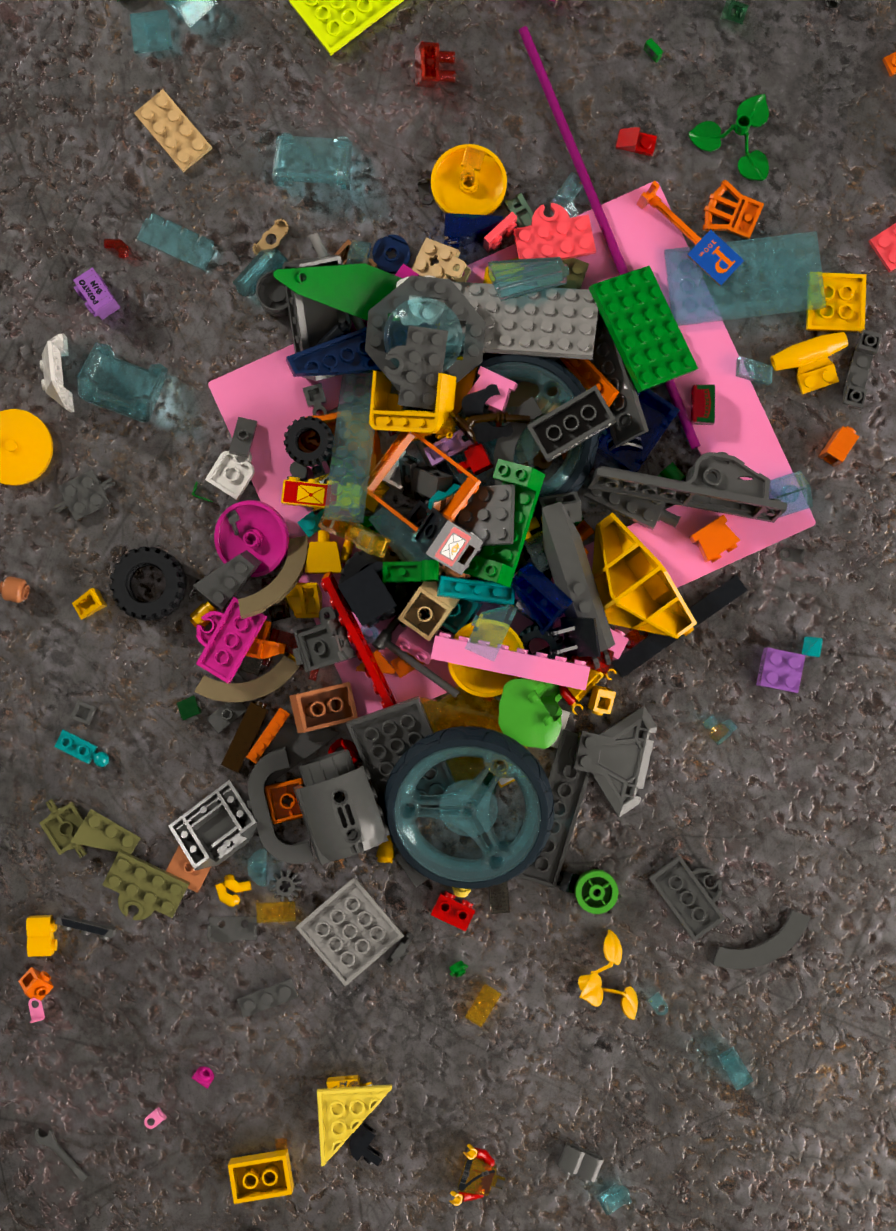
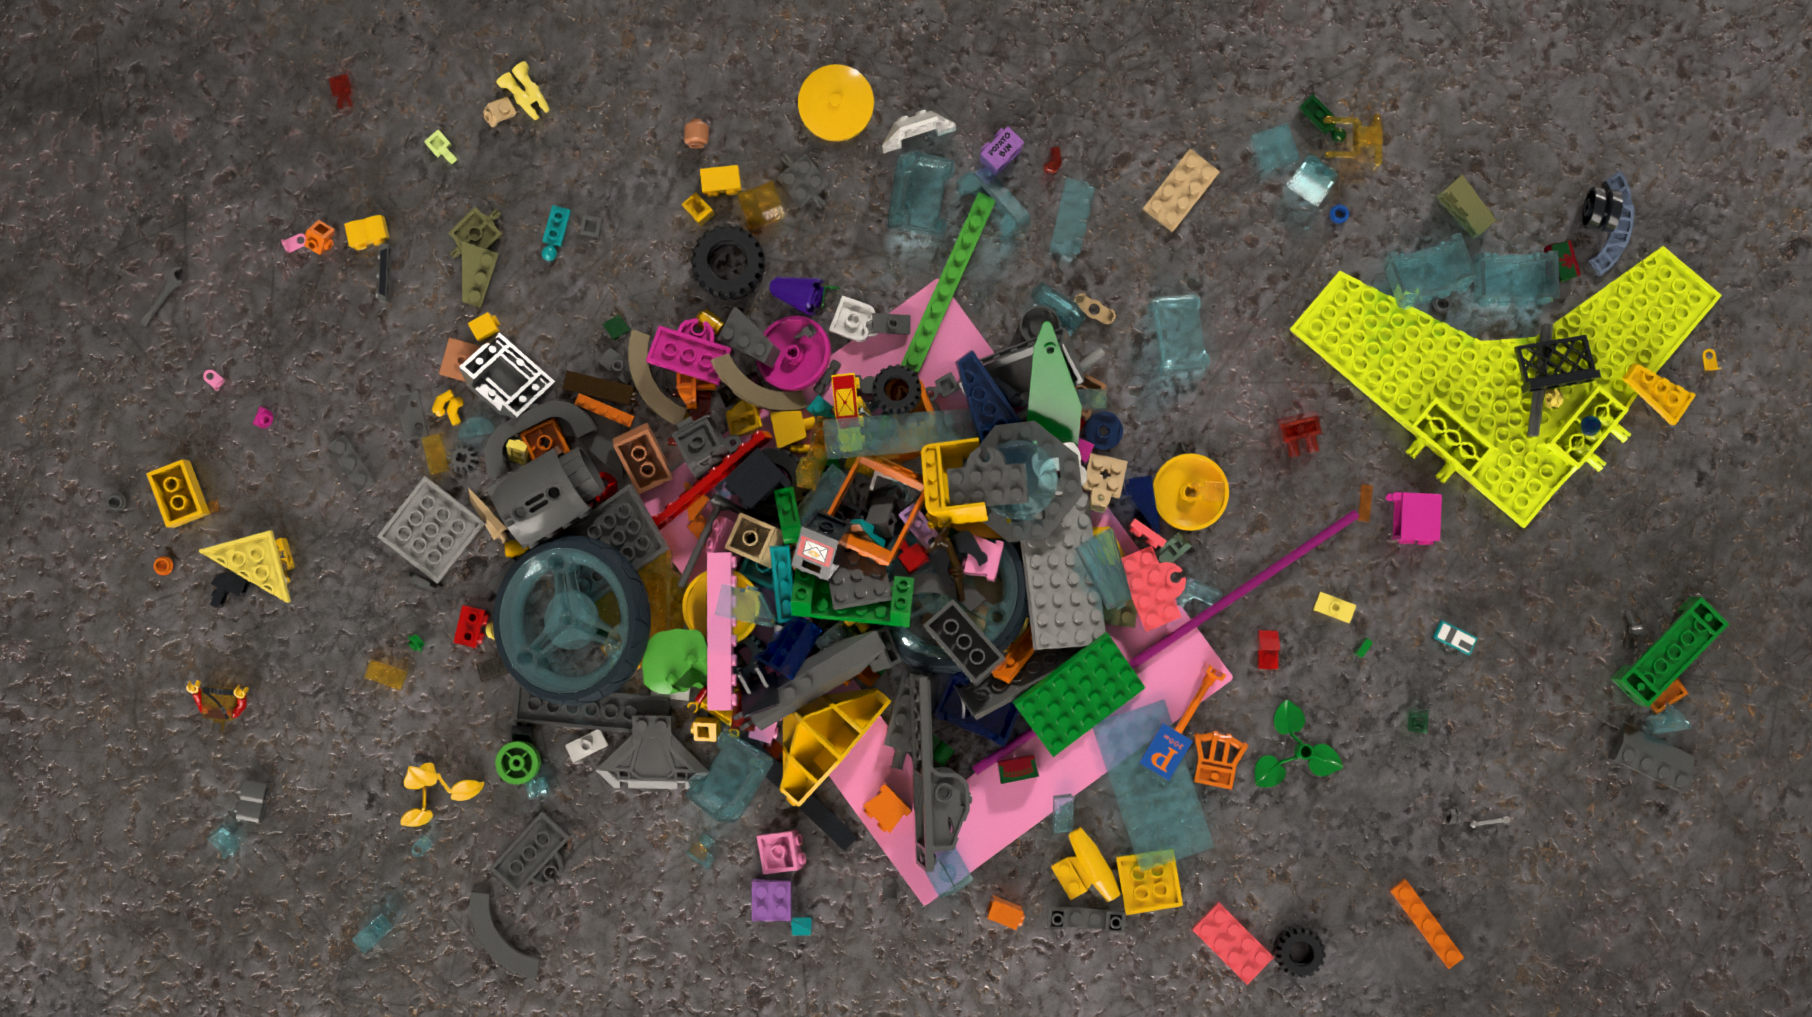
camera: 80 degrees right, 0 degrees up
olive plate [102,849,190,920] -> none
none -> orange plate [153,556,174,575]
none -> yellow brick [468,312,501,342]
none -> tan bar [468,488,510,543]
none -> light yellow plate [506,439,530,465]
none -> clear light blue wheel [525,776,549,799]
none -> white plate [565,730,608,762]
none -> clear light blue windscreen [685,730,773,823]
none -> yellow brick [700,165,742,197]
none -> clear yellow slope [738,180,786,230]
none -> bright pink plate [757,829,806,874]
none -> dark purple cone [769,277,824,316]
none -> dark grey axle [813,359,841,395]
none -> bright green brick [900,192,996,376]
none -> clear light blue windscreen [956,167,1031,246]
none -> light yellow plate [1313,592,1356,623]
none -> clear orange window [1358,484,1373,522]

